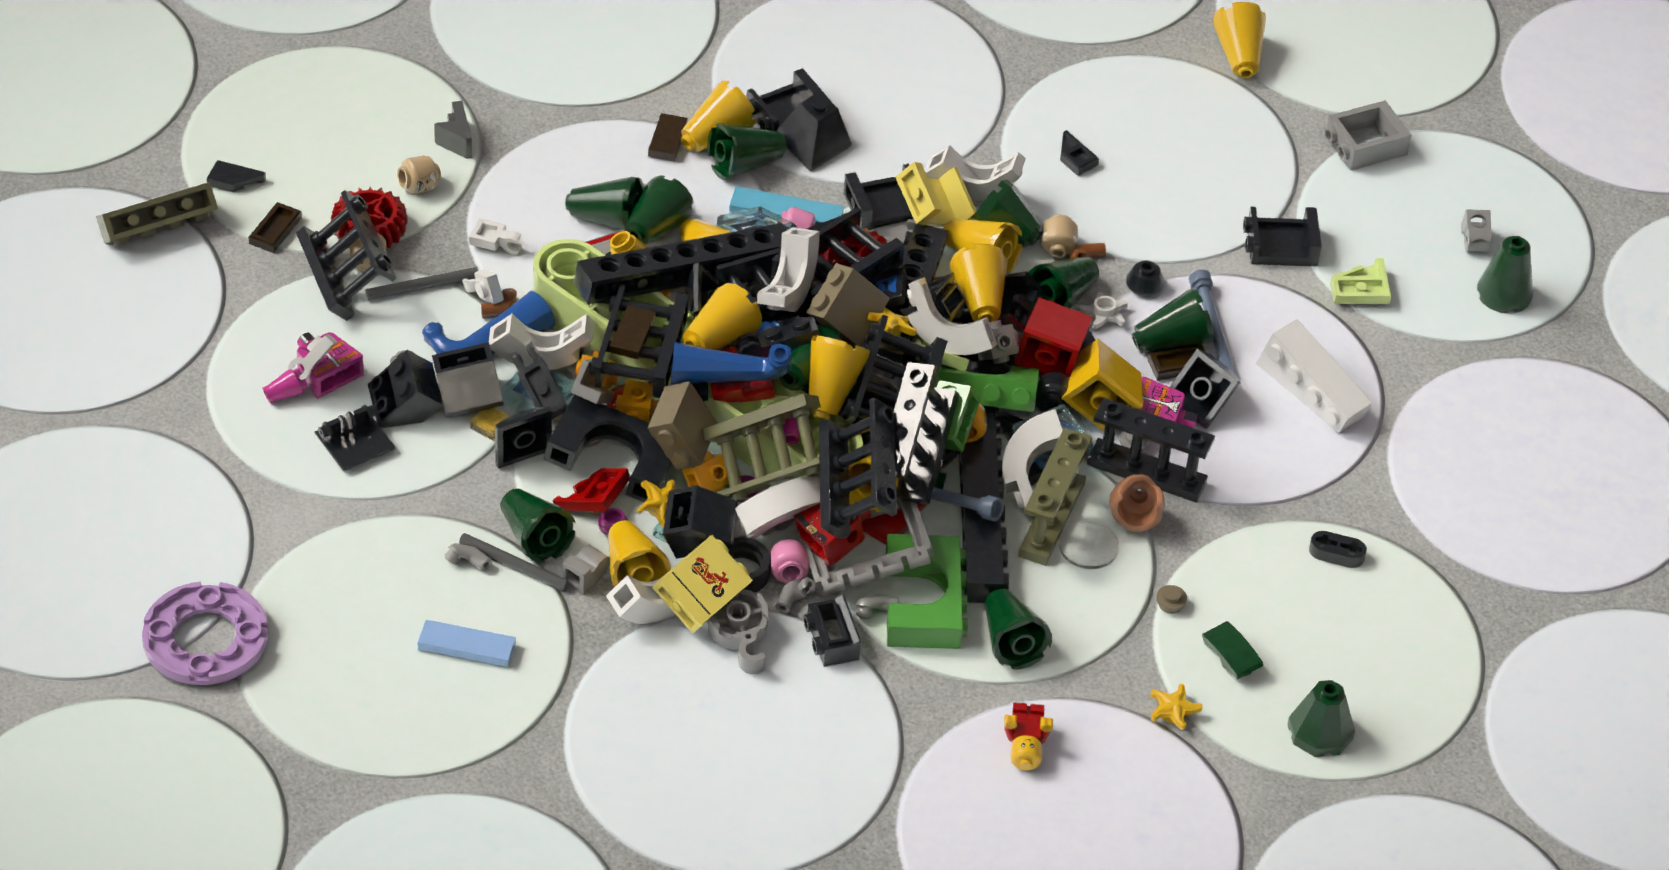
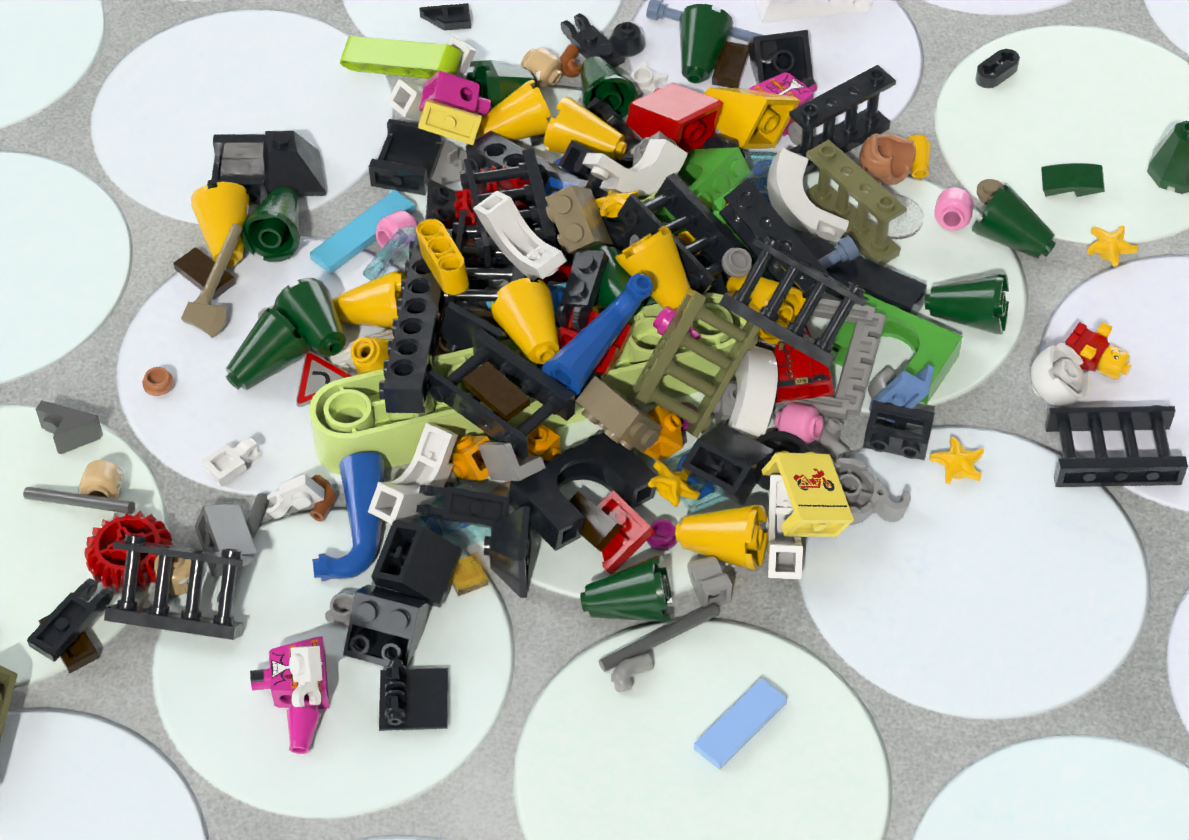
camera: 55 degrees left, 5 degrees up
none -> bar [23,487,135,514]
none -> black hinge [27,578,114,662]
none -> nougat plate [142,367,174,396]
none -> dark tan piece [181,223,243,338]
none -> panel [195,504,257,576]
none -> beam [340,36,462,79]
none -> yellow beam [416,219,469,295]
none -> dark pink torso [419,71,491,115]
none -> black hinge [560,13,624,68]
none -> dark brown tile [569,491,622,552]
none -> medium blue panel [869,364,934,424]
none -> yellow cone [907,134,931,179]
none -> yellow animal [930,437,984,484]
none -> bright pink head [934,188,974,231]
none -> dark green cone [972,183,1057,259]
none -> white cylinder [1031,343,1092,406]
none -> black fence [1045,405,1188,487]

